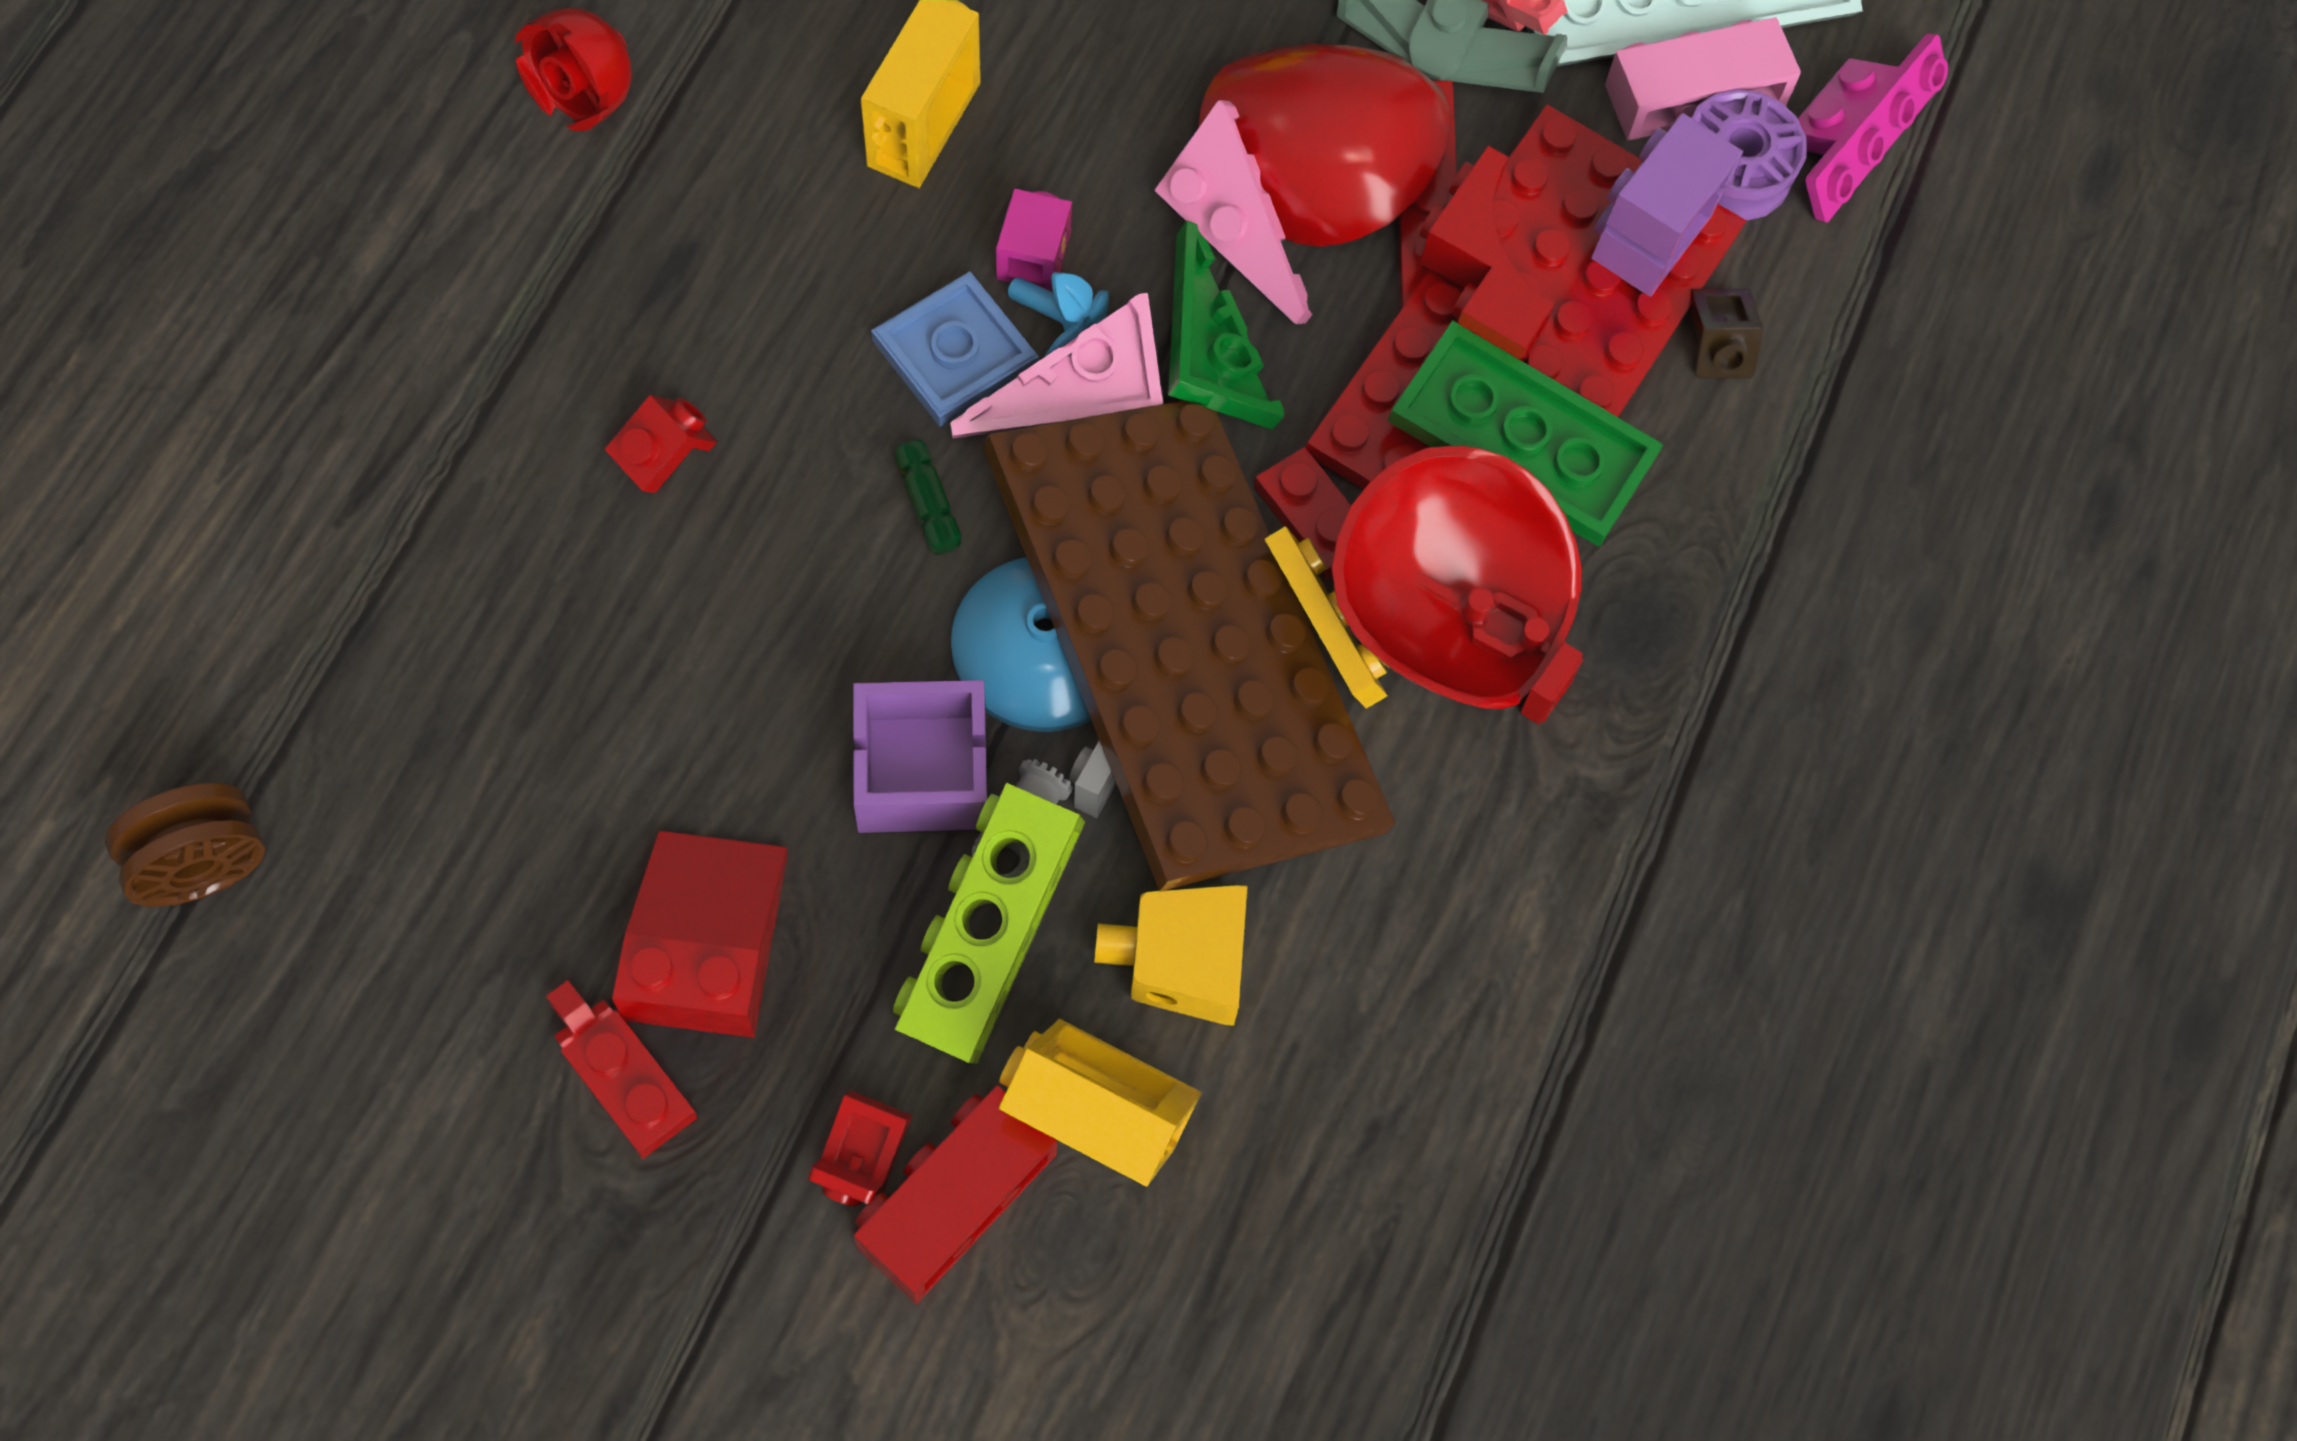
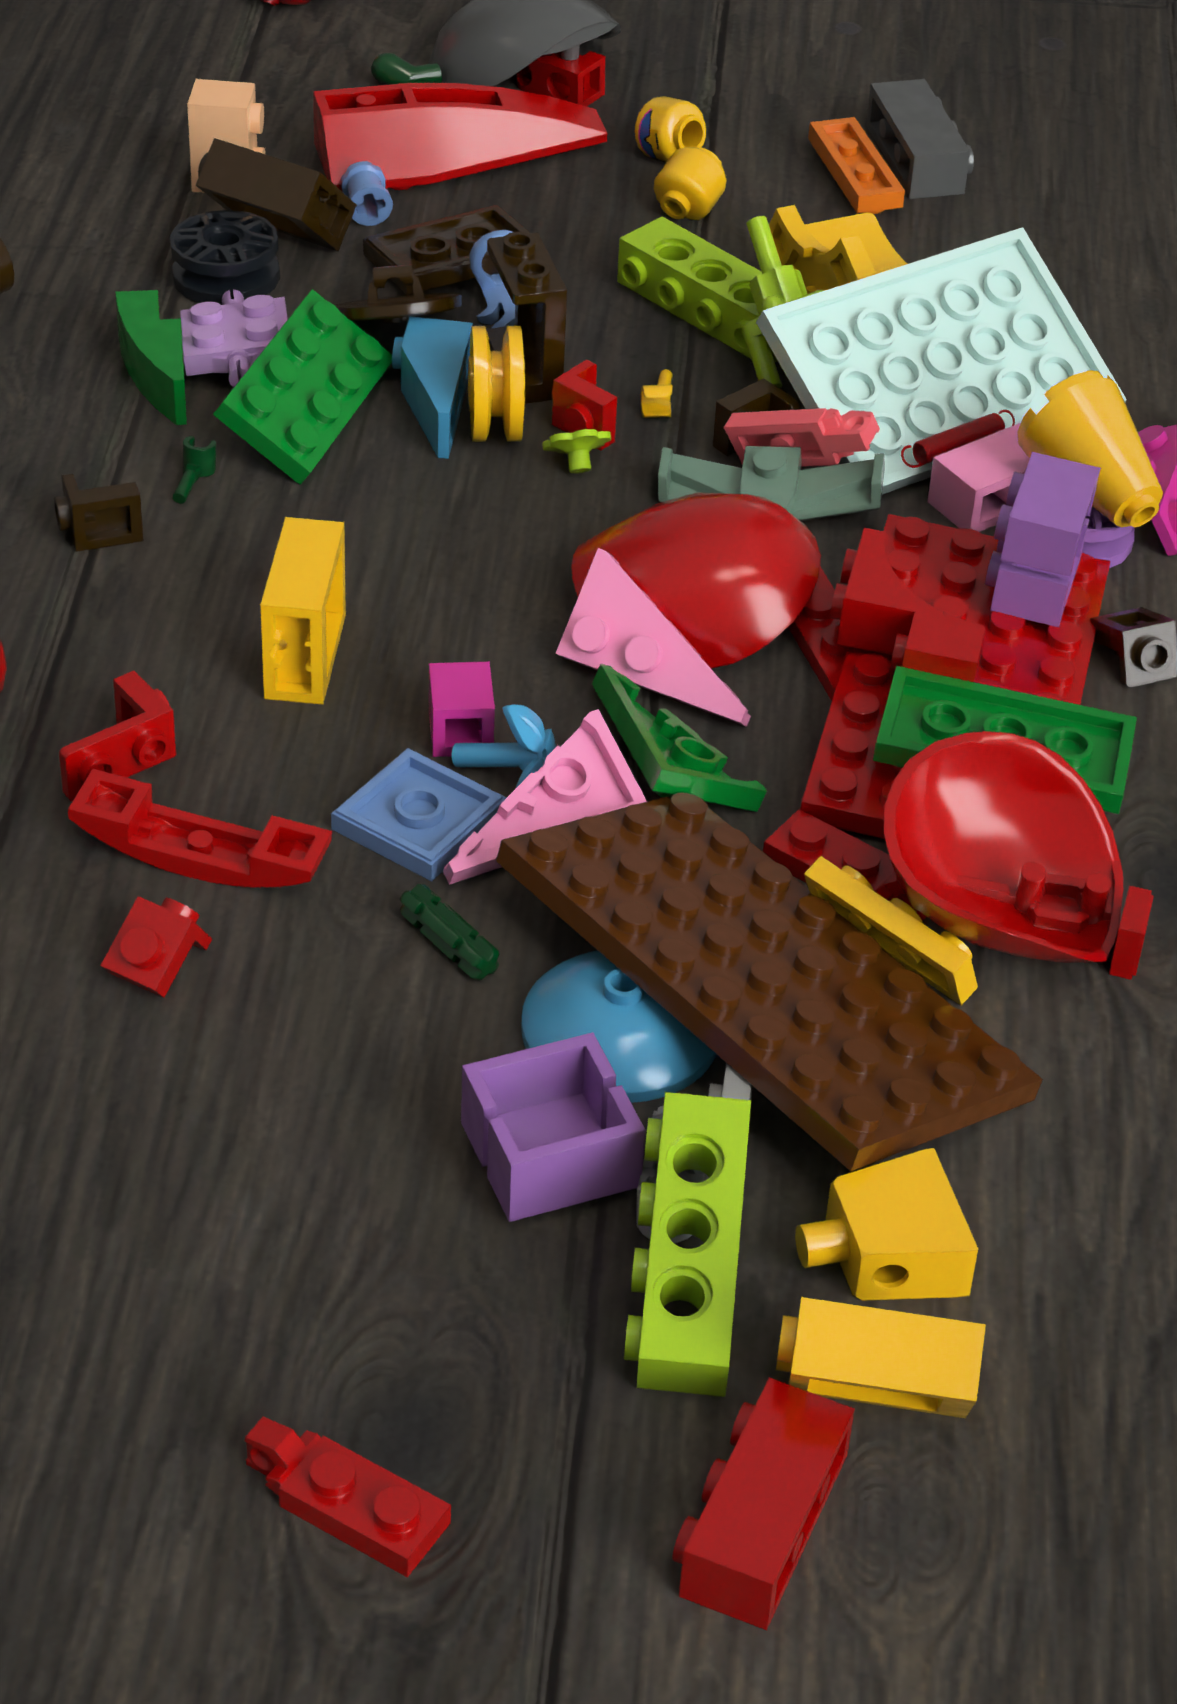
camera: 15 degrees left, 25 degrees down
red slope [612,831,789,1038] -> none
red bracket [808,1090,913,1206] -> none
none -> red bracket [59,671,176,801]
none -> red slope [68,769,332,887]
none -> red piece [901,409,1015,468]
none -> yellow cone [1017,370,1163,527]

